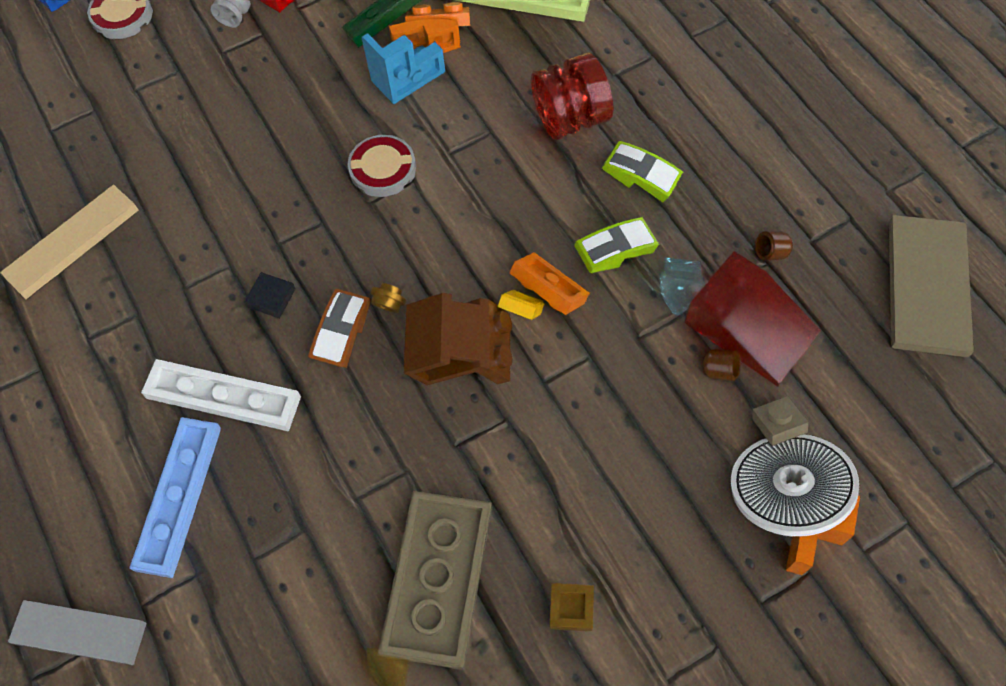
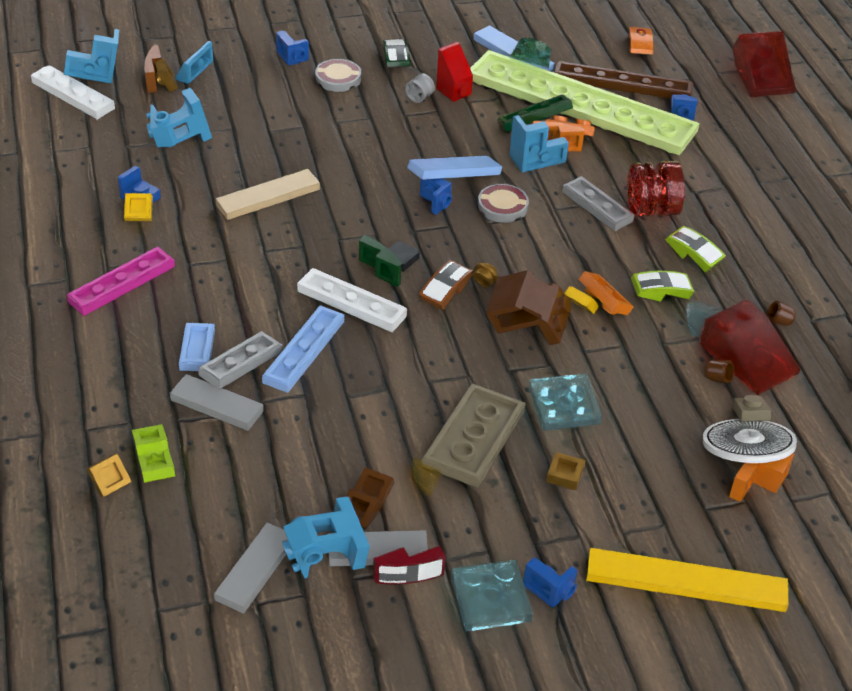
camera: 10 degrees right, 20 degrees down
none -> light blue tile [179,323,215,371]
none -> light grey tile [198,331,282,390]
none -> dark green slope [359,235,402,287]
none -> light blue tile [408,156,503,180]
none -> blue bracket [420,178,452,215]
none -> clear light blue plate [529,373,602,431]
none -> light grey tile [562,176,634,231]

